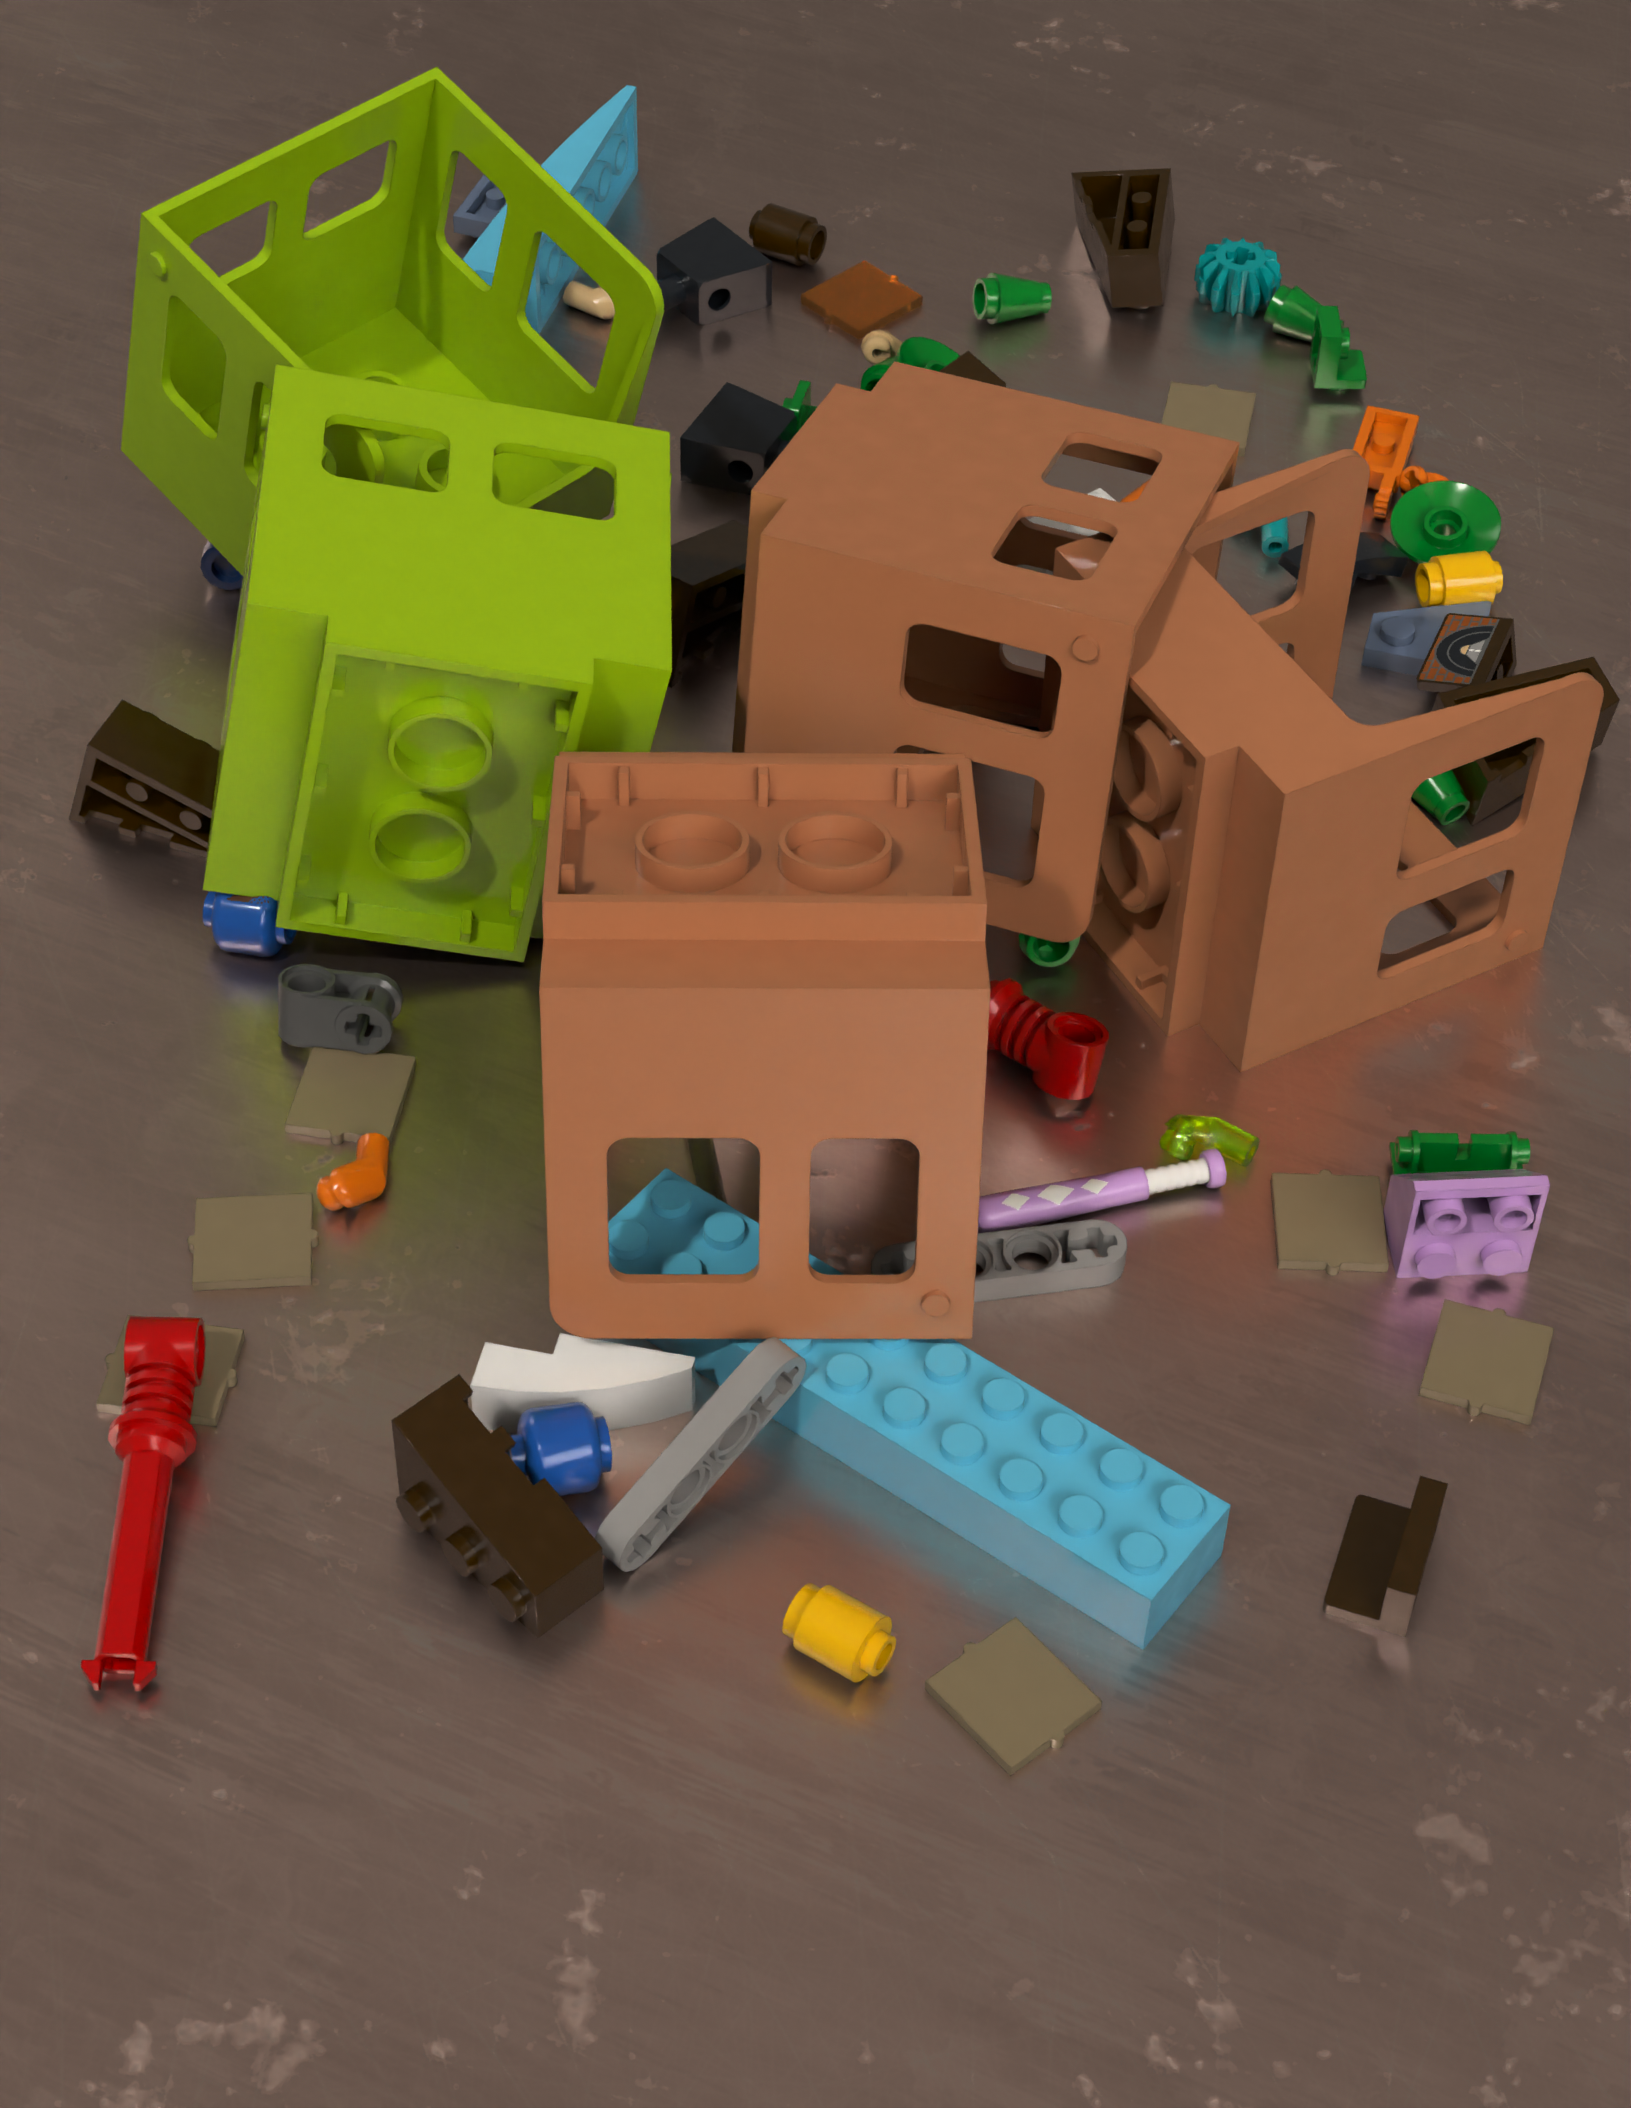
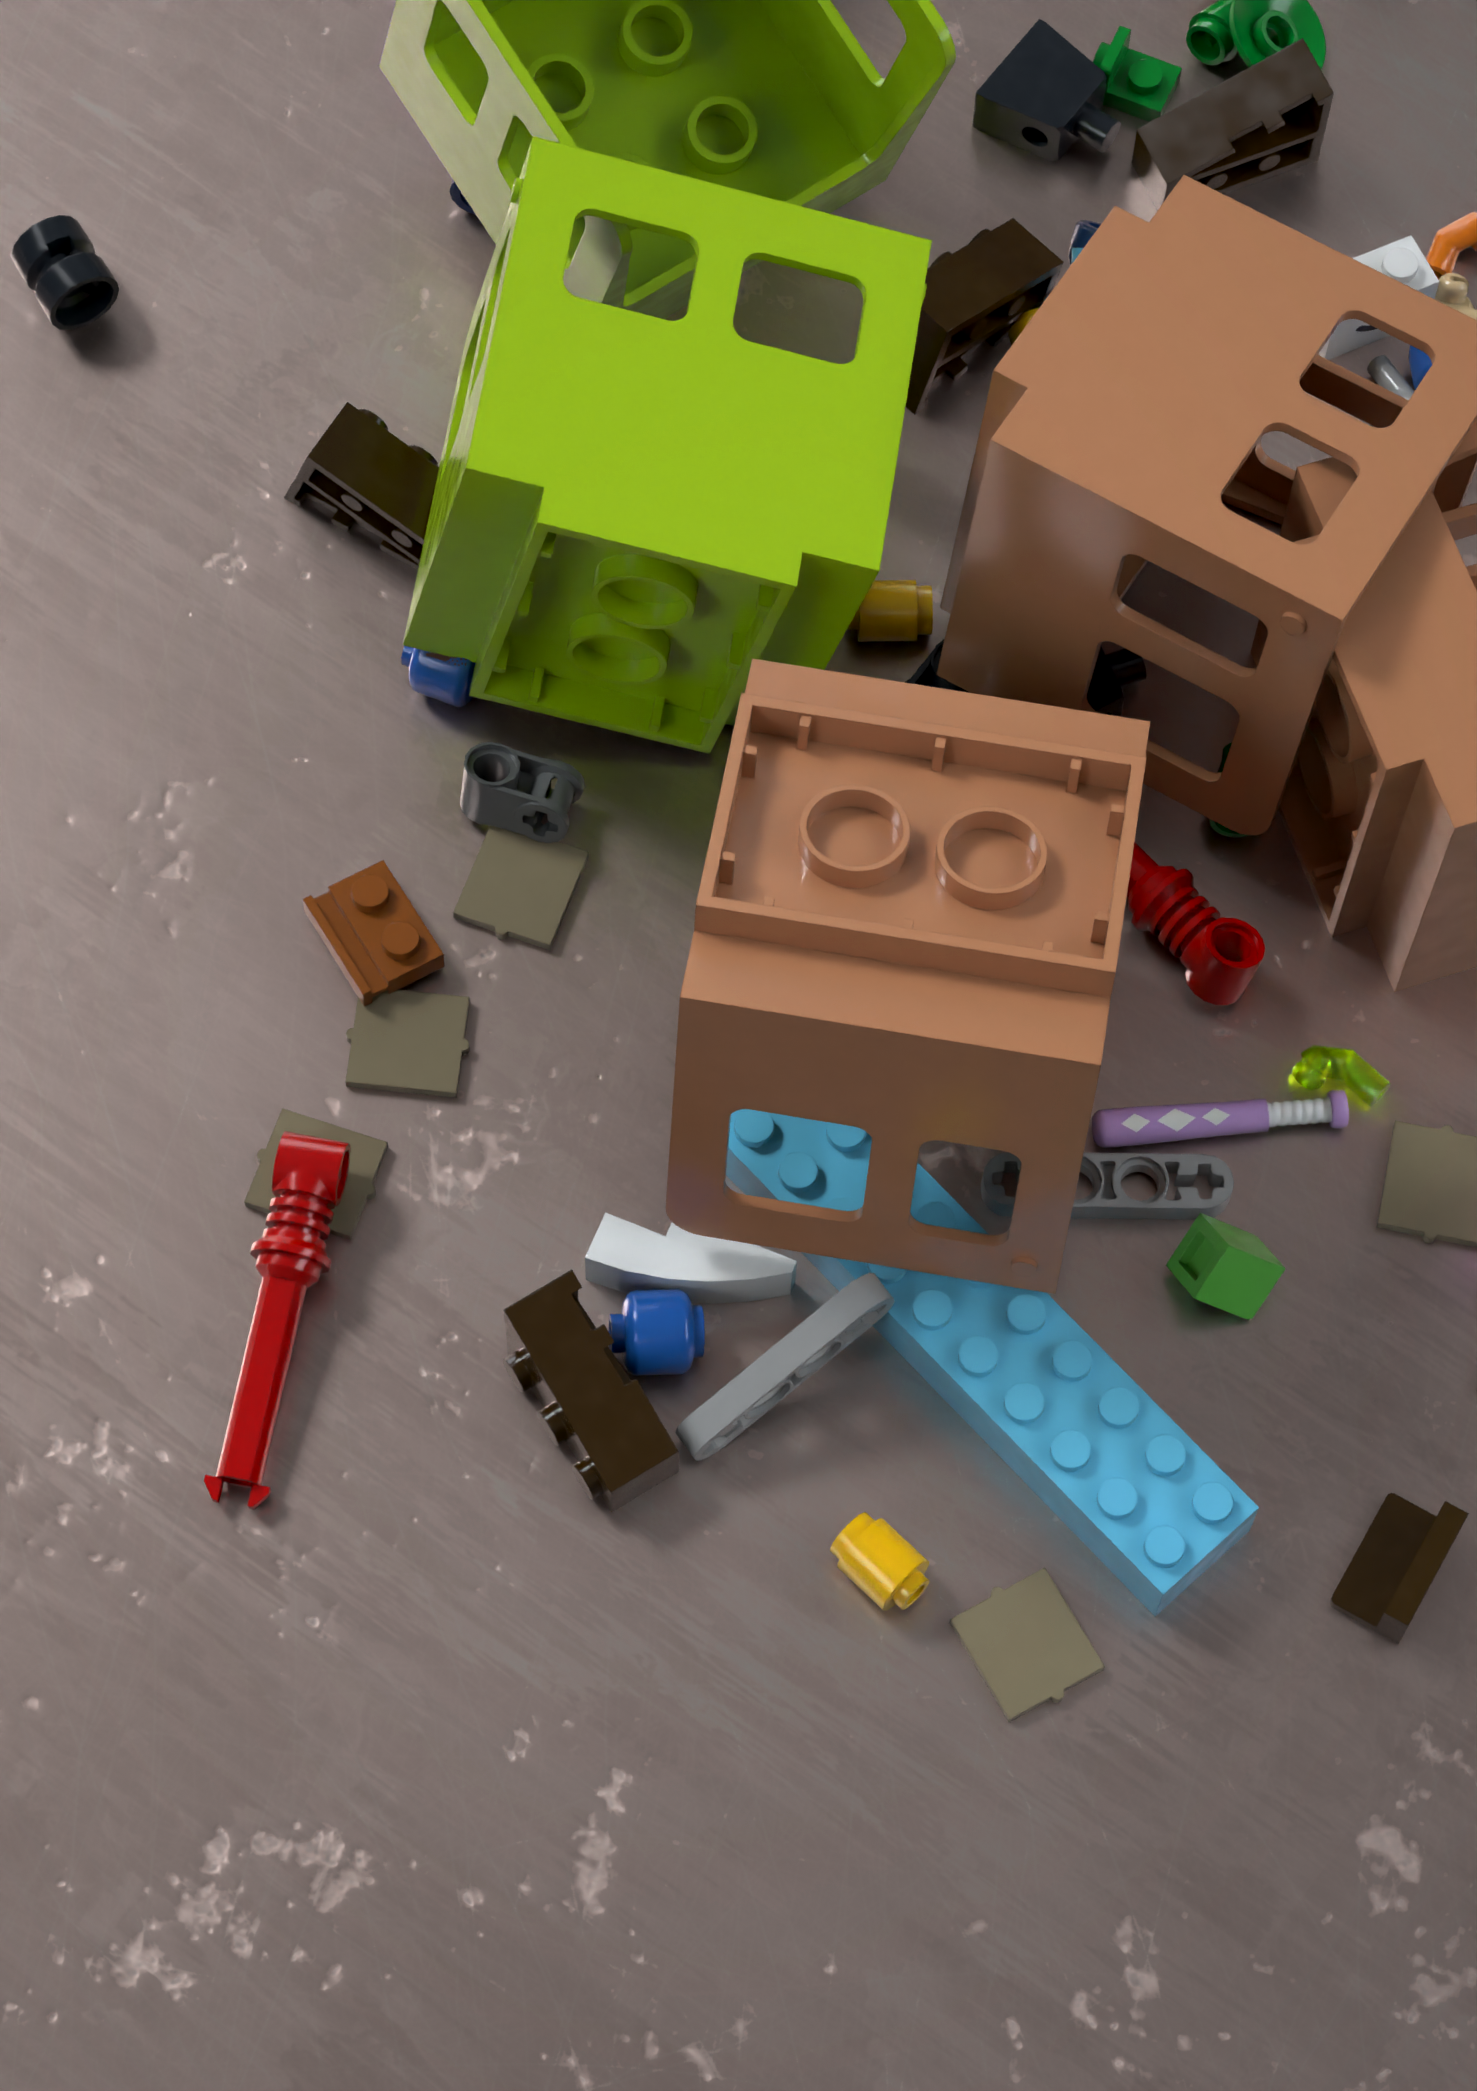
camera: 10 degrees right, 20 degrees up
orange arm [316,1133,390,1211] -> none
none -> dark orange plate [303,860,445,1006]
none -> bright green panel [1166,1213,1286,1320]

